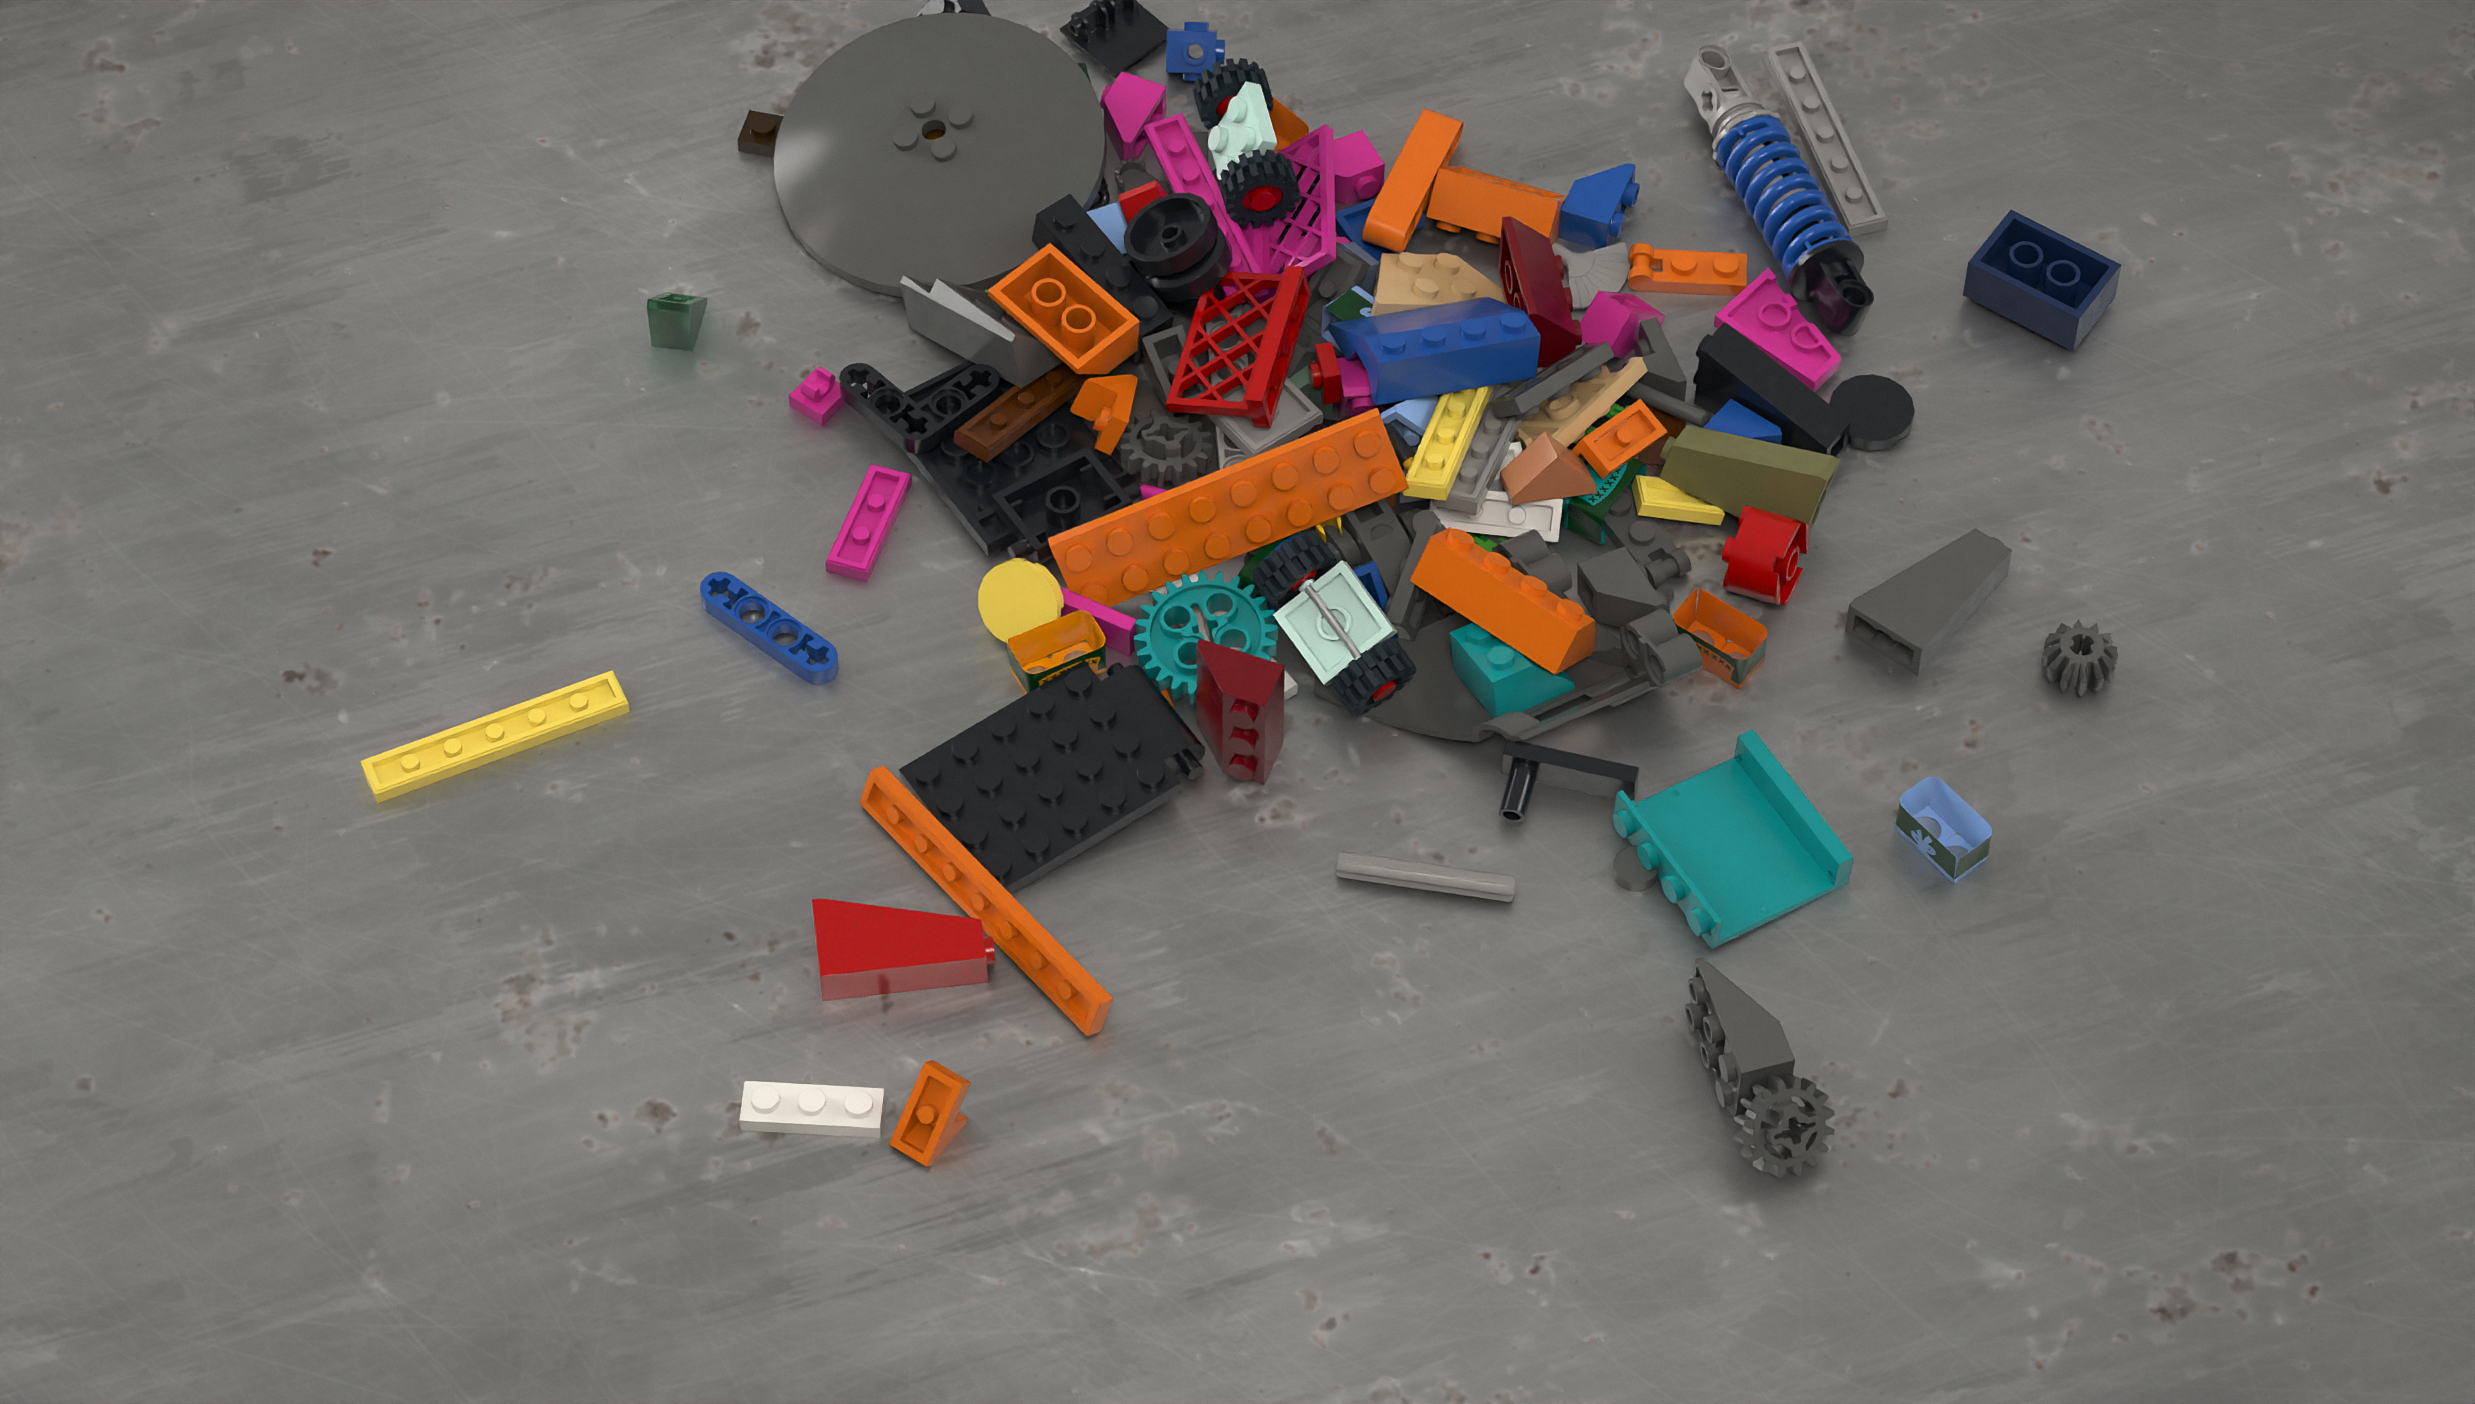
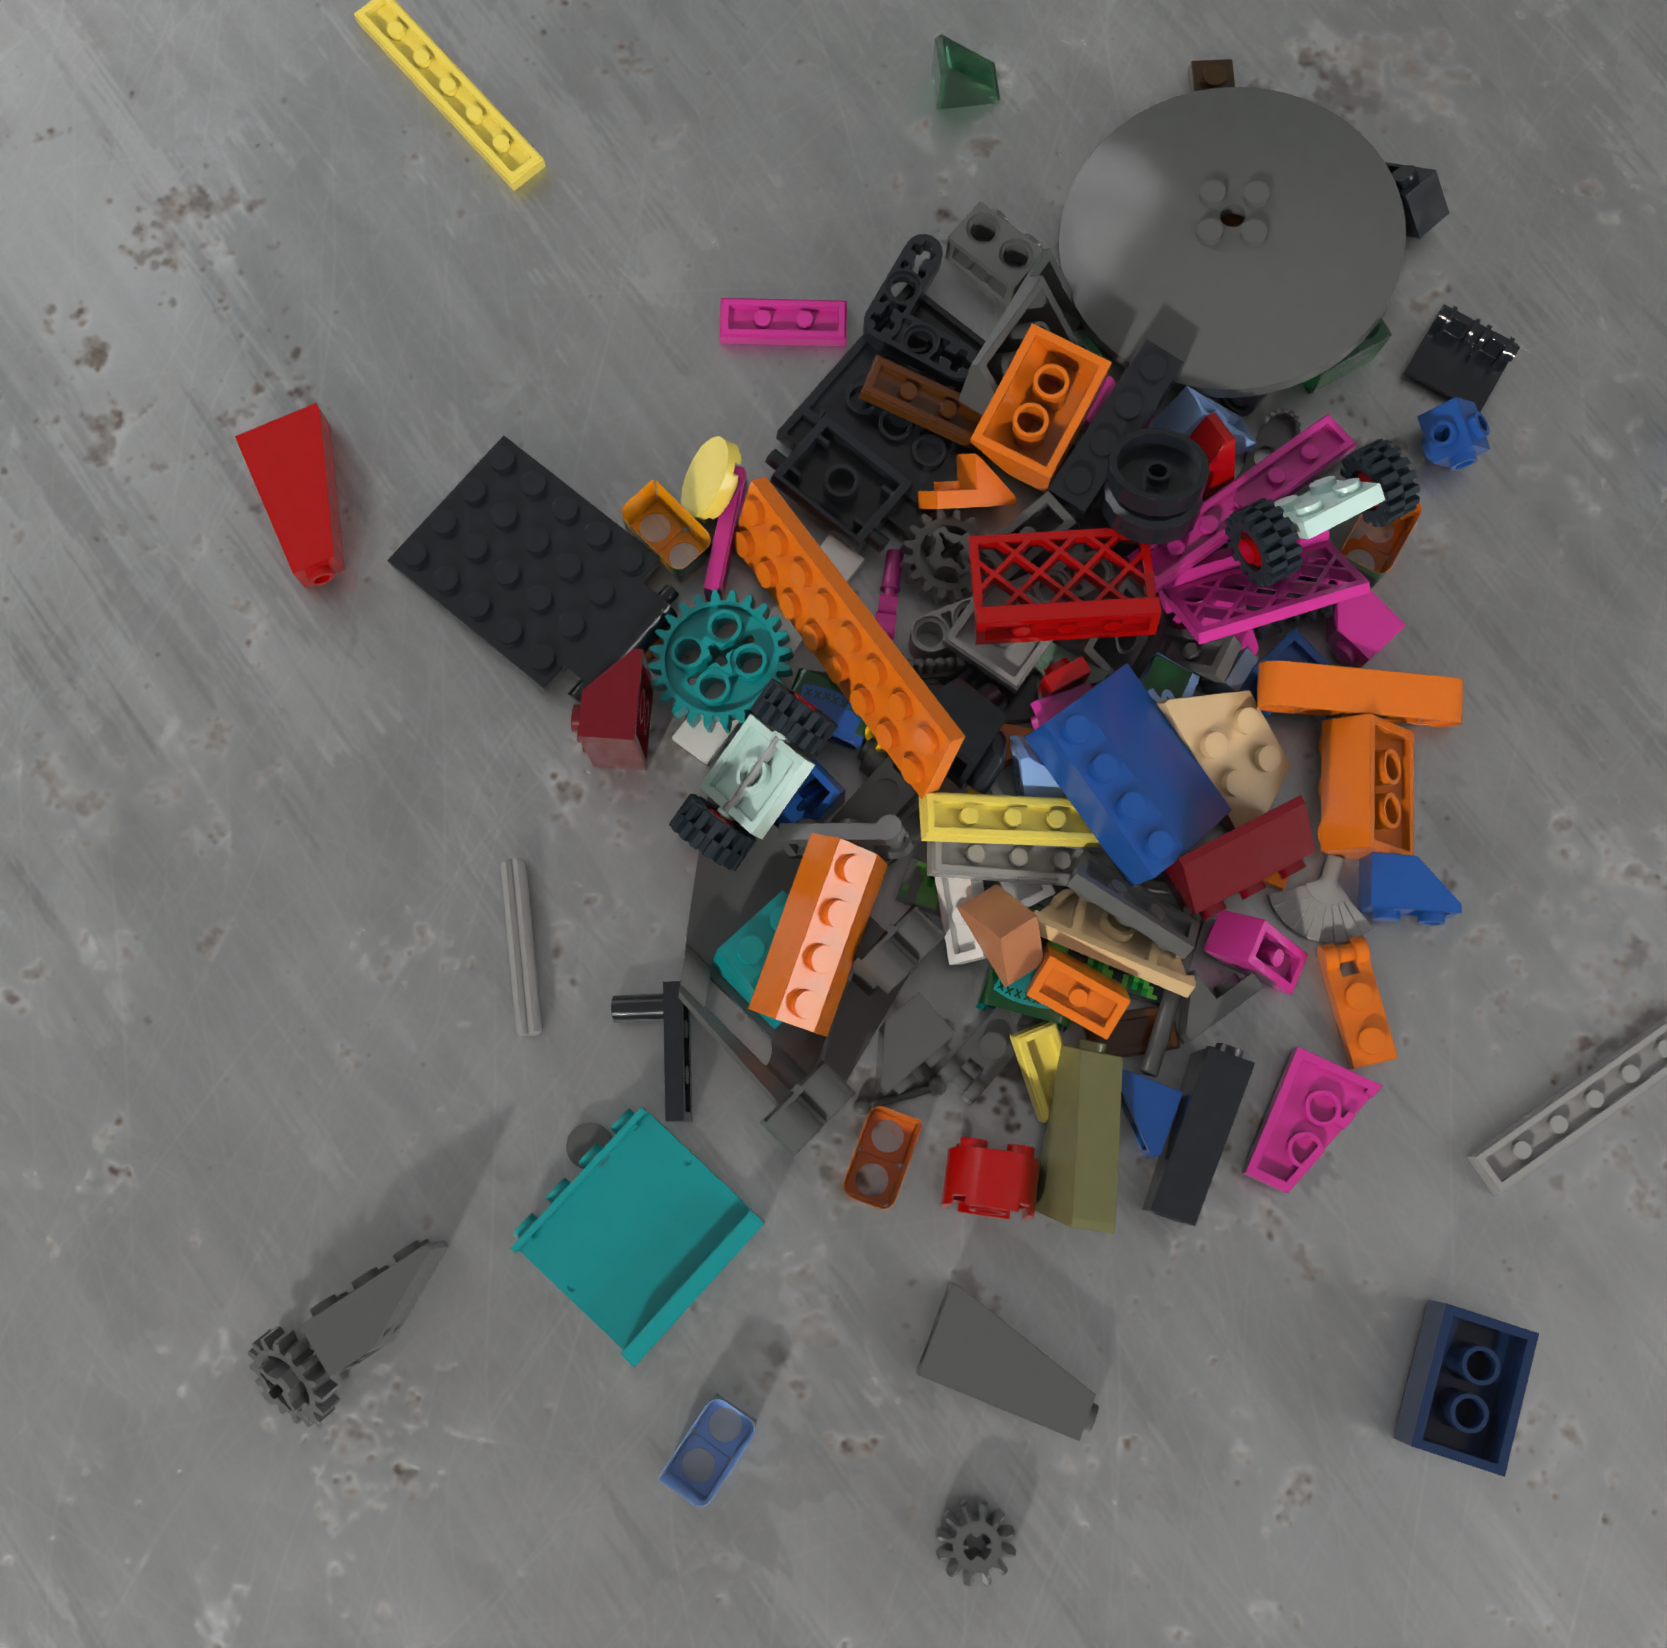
camera: 70 degrees right, 25 degrees up
blue beam [700,572,839,685] -> none
white plate [739,1081,885,1138] -> none
dark pink tile [789,366,846,426] -> none
orange plate [859,766,1113,1037] -> none
orange slope [889,1060,971,1167] -> none
dark pink slope [1100,71,1166,161] -> none
piece [1683,44,1874,337] -> none
black tile [1829,374,1915,451] -> none
none -> dark grey brick [945,201,1043,306]

